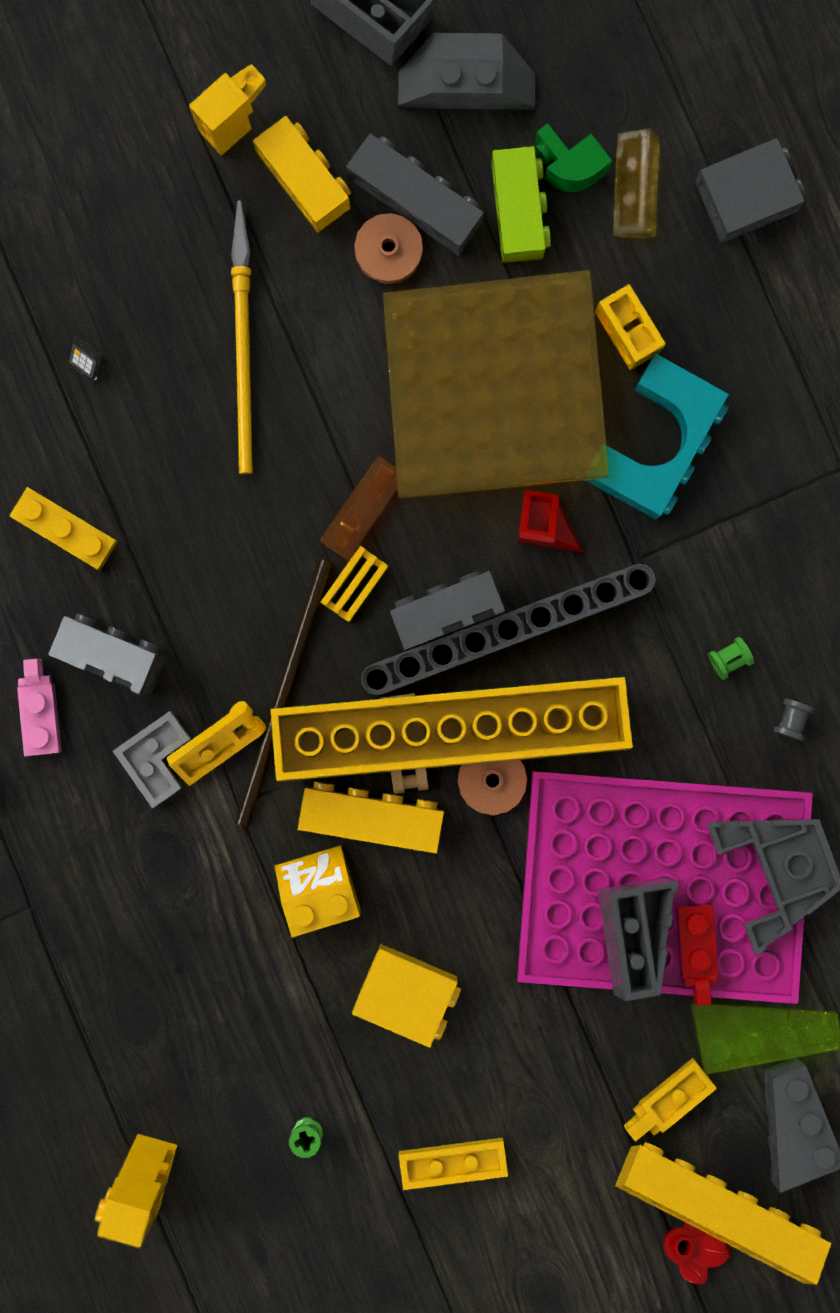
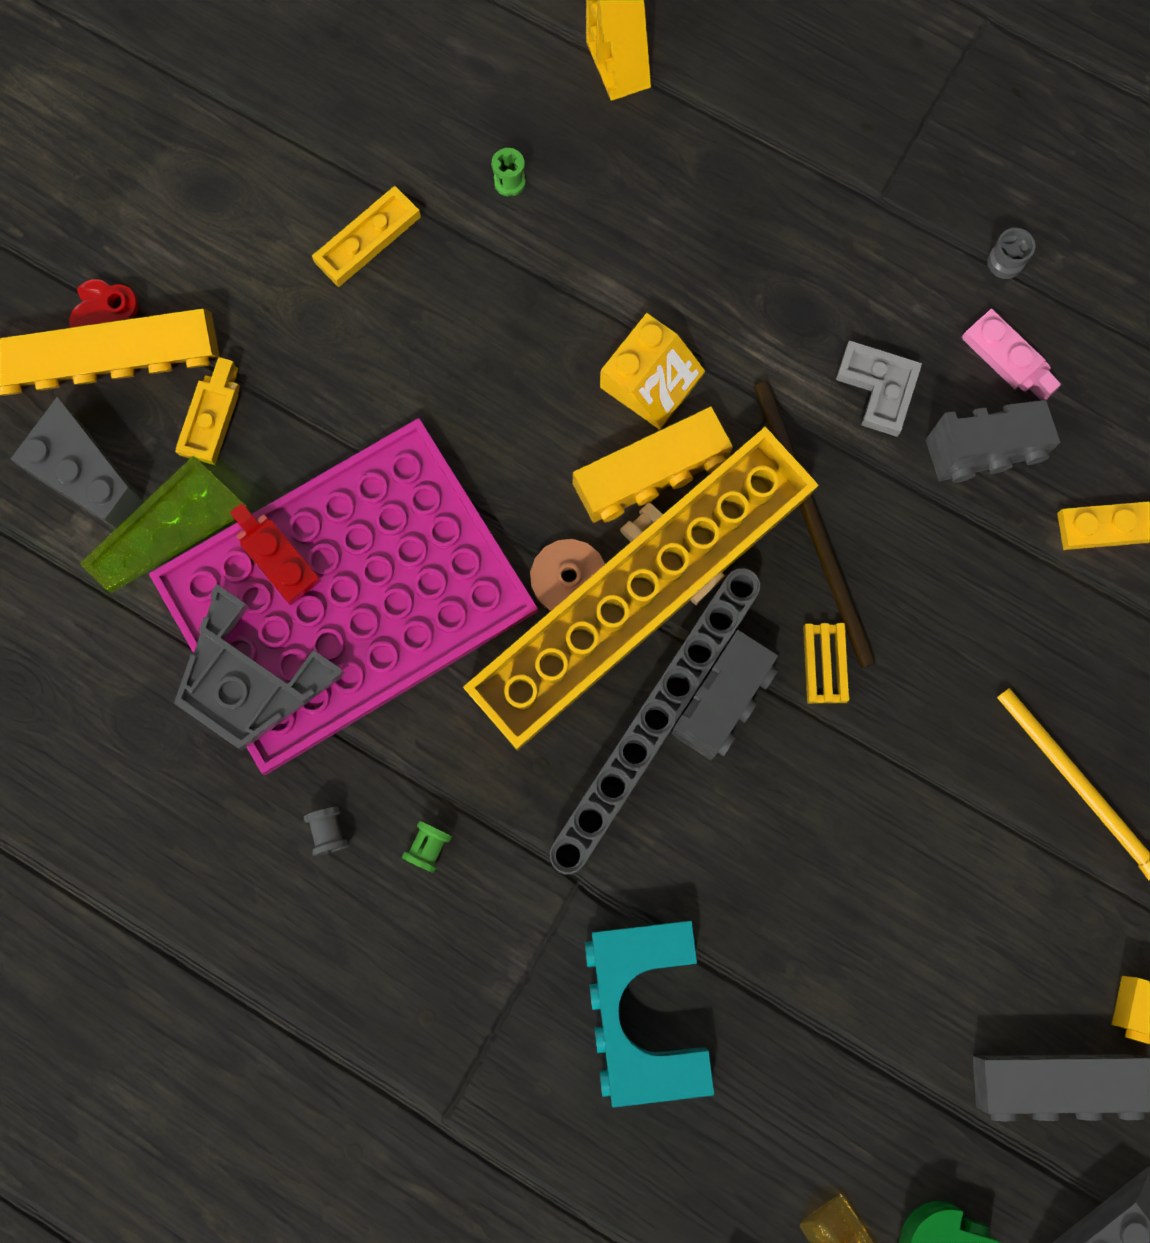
camera: 140 degrees right, 10 degrees down
yellow plate [167,701,266,786] -> none
clear orange plate [319,456,407,561] -> none
yellow brick [352,944,461,1048] -> none
nougat plate [354,213,423,284] -> none
clear yellow plate [383,270,609,498] -> none
lime brick [491,146,551,263] -> none
red slope [516,490,584,554] -> none
yellow brick [595,284,666,371] -> none
dark grey wedge [598,878,678,1001] -> none

